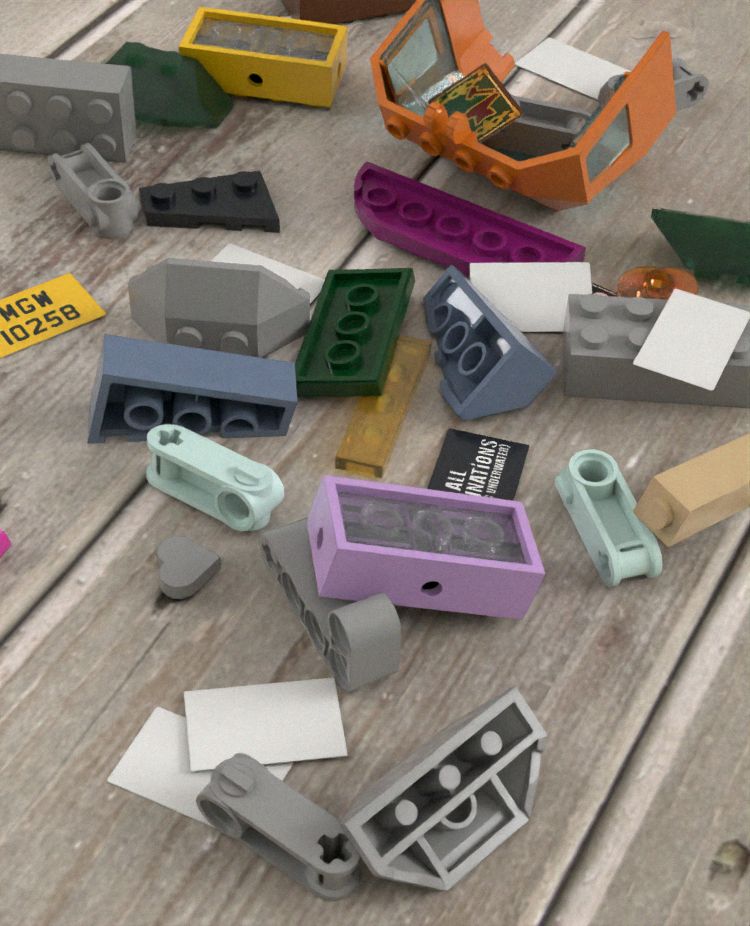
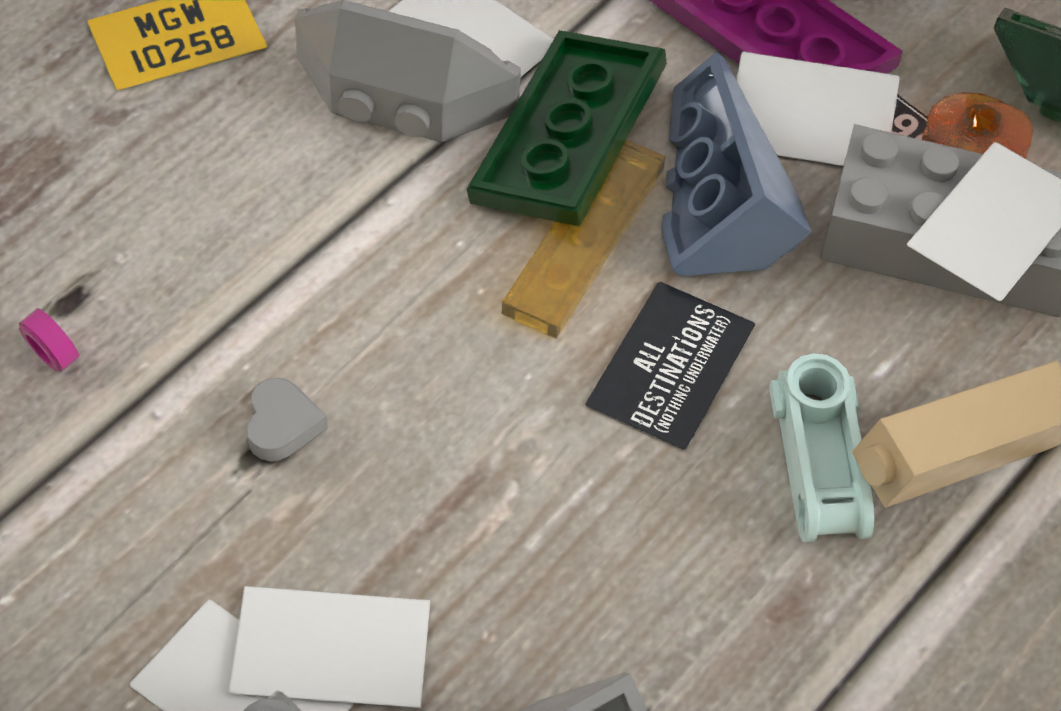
camera: 10 degrees right, 10 degrees up
sand blue wedge [87,334,298,443] -> none
light aqua piece [146,424,284,531] -> none
light grey beam [259,517,401,693] -> none
lavender brick [306,475,545,620] -> none

